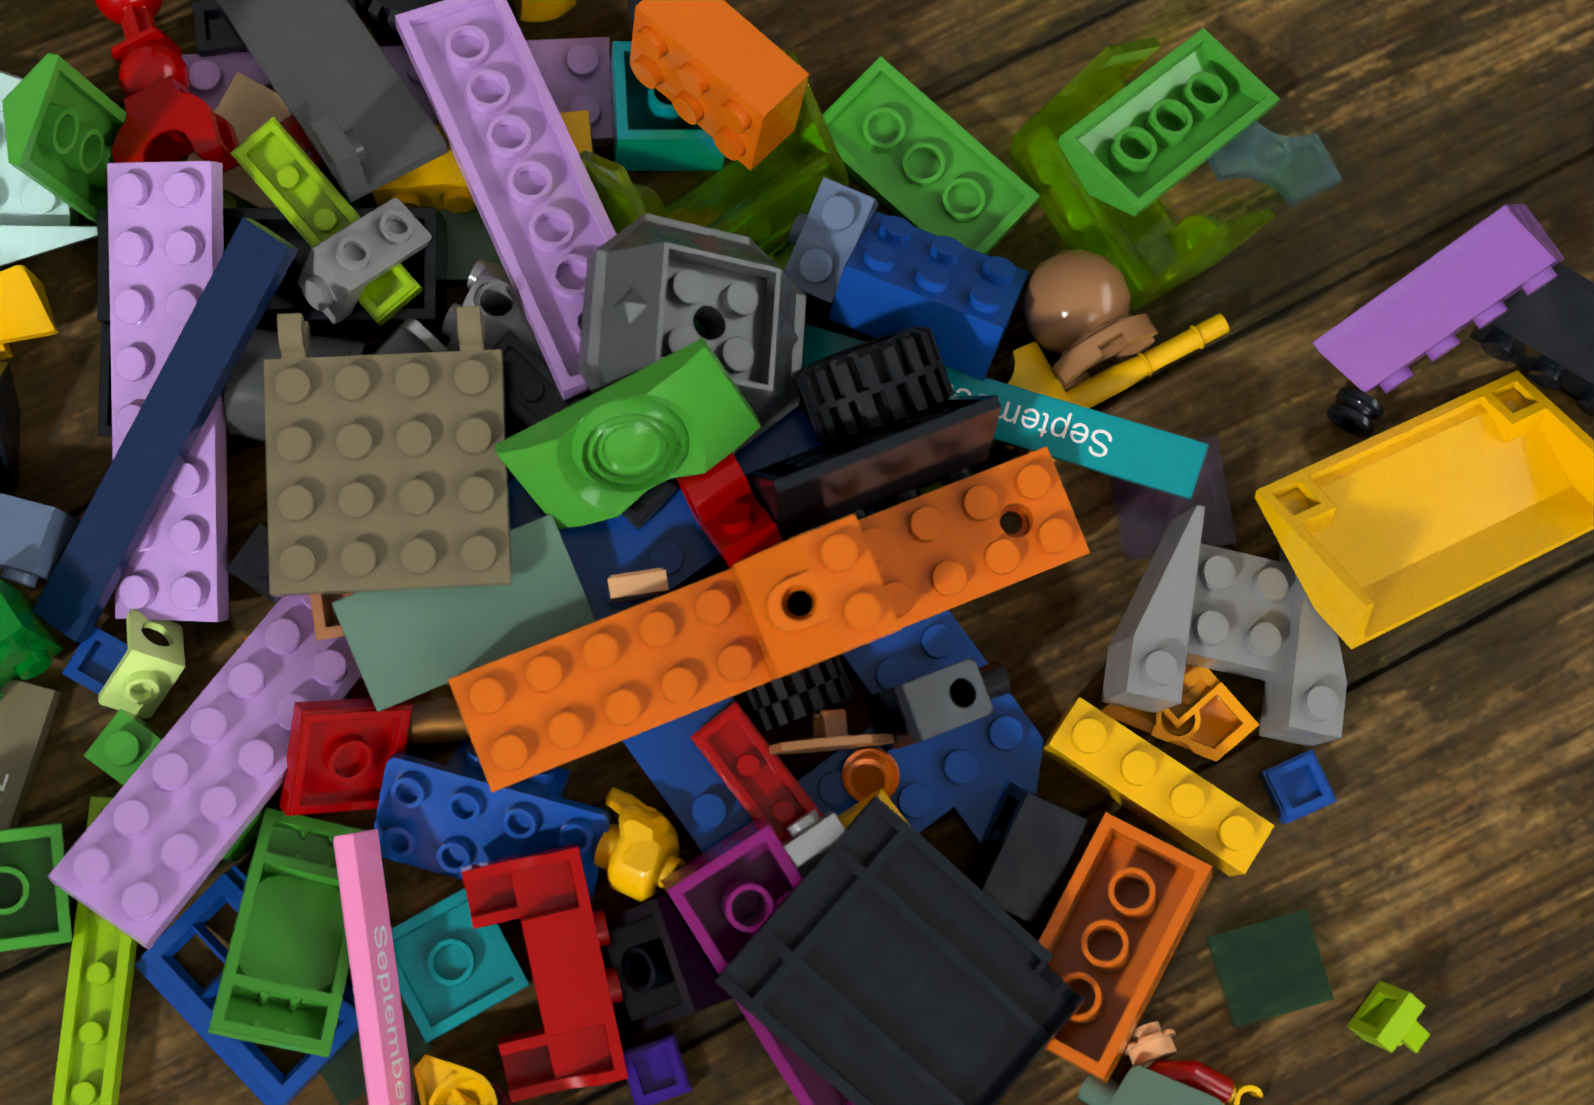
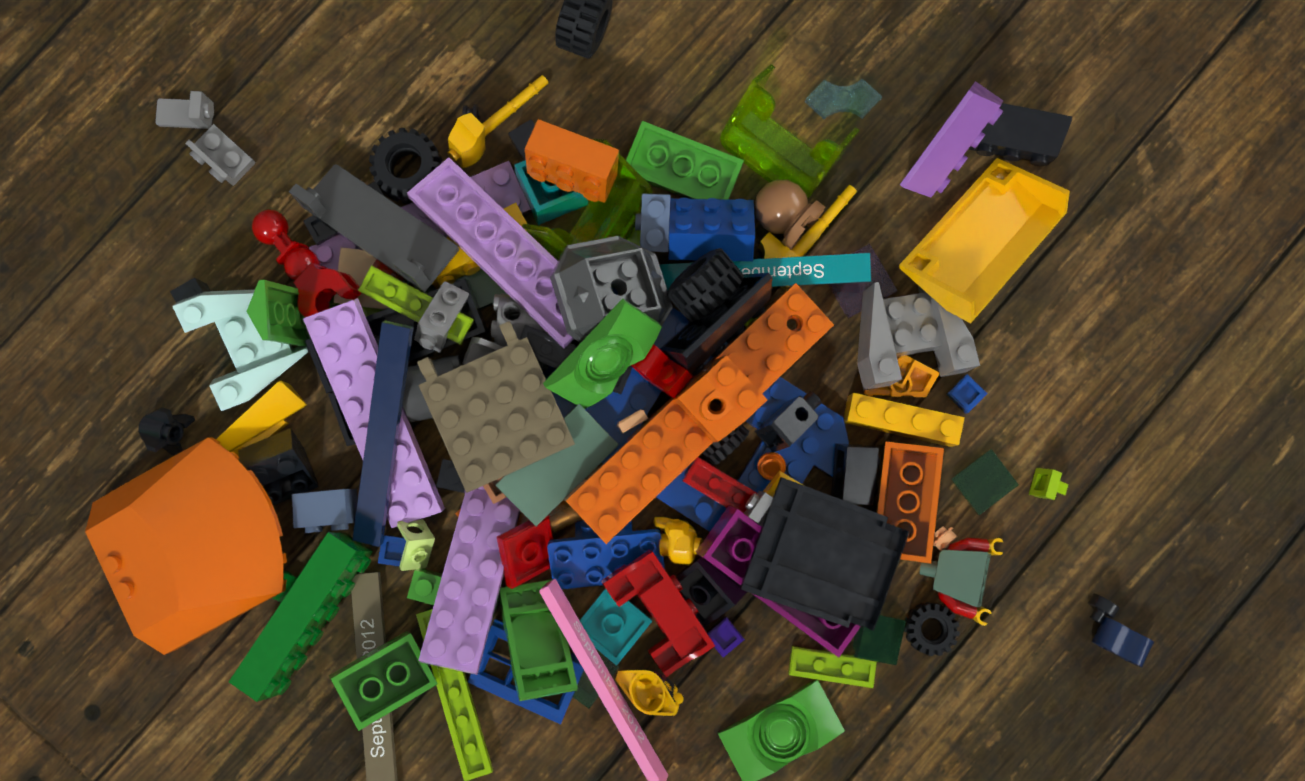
camera: 15 degrees left, 5 degrees up
medium nougat piece [769,709,894,755] -> none
bright green slope [1057,28,1280,217] -> none
black bush [1326,387,1384,437] -> none

